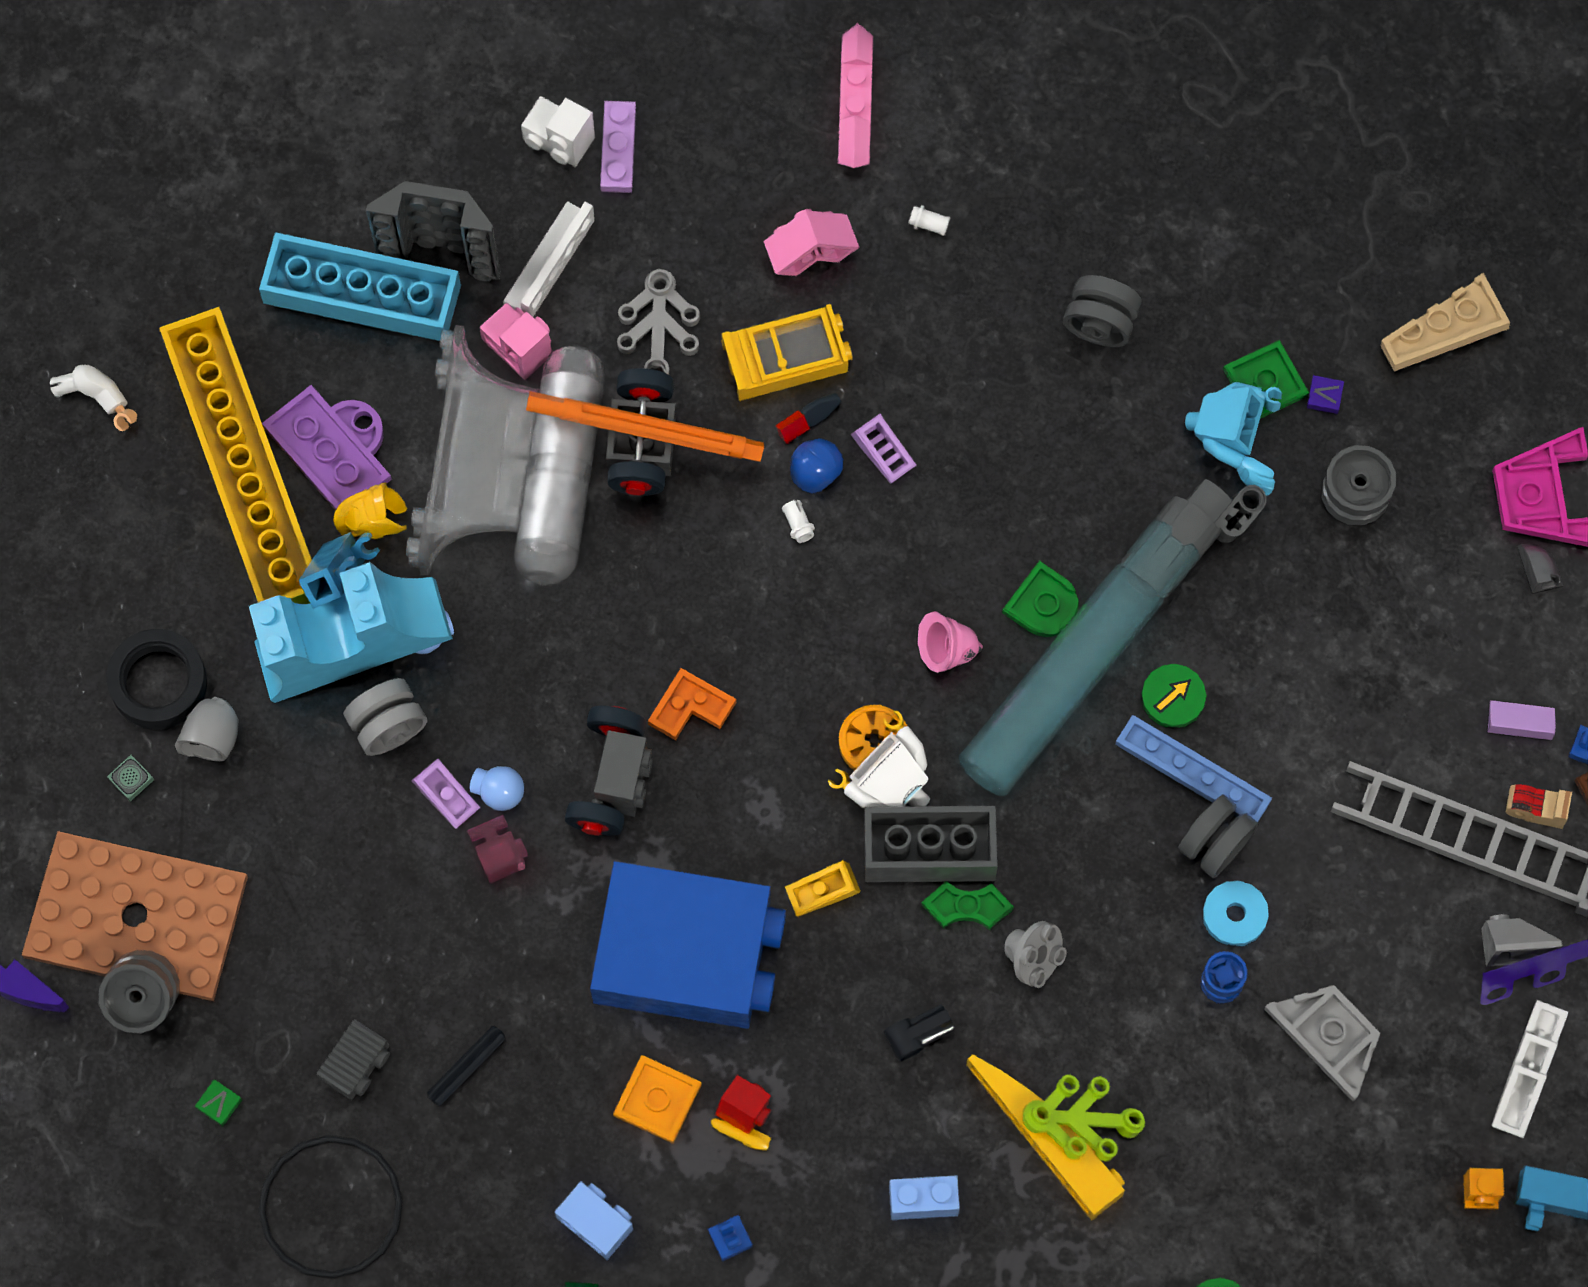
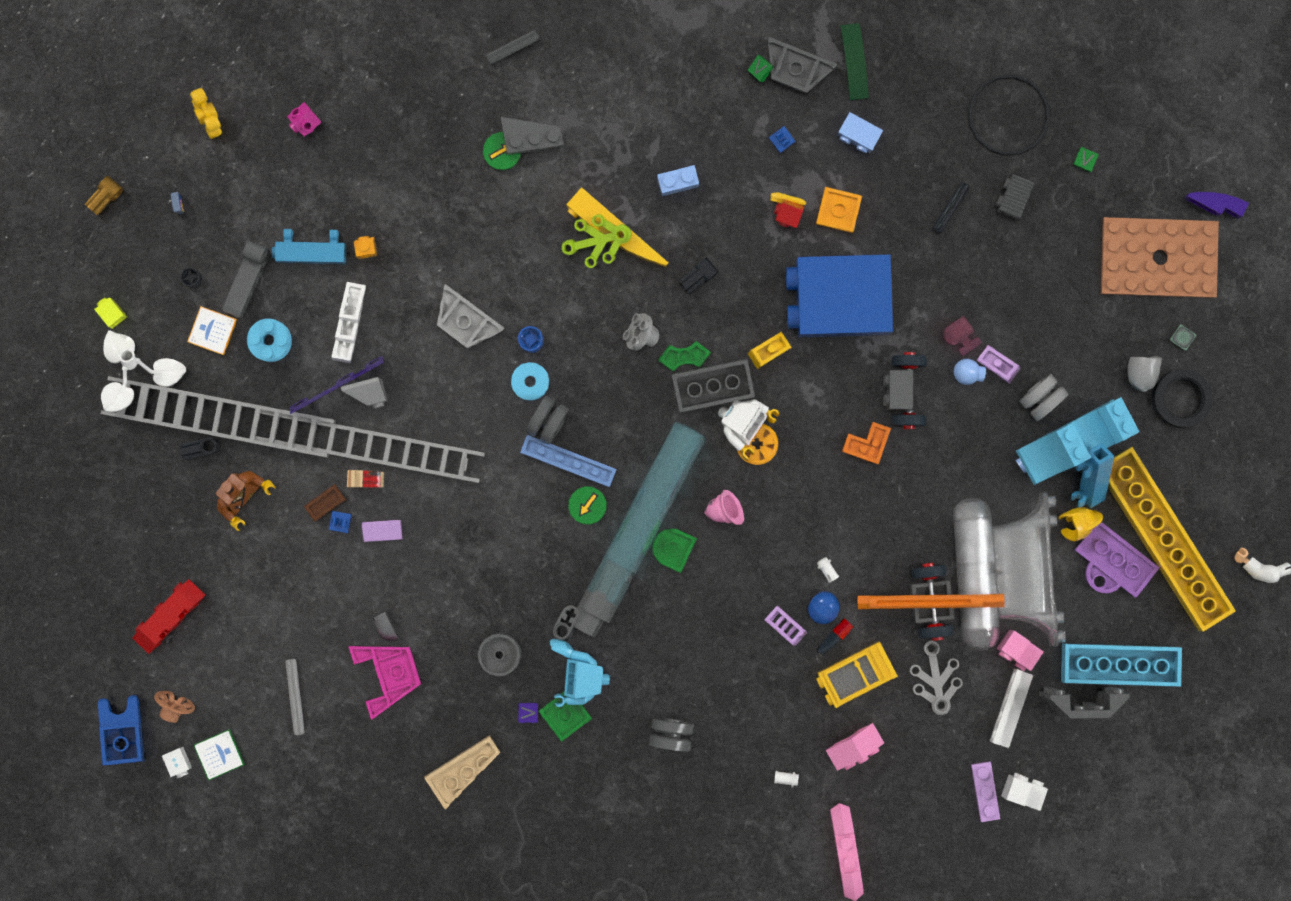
camera: 170 degrees right, 15 degrees up
dark grey wheel [99,950,180,1033] -> none

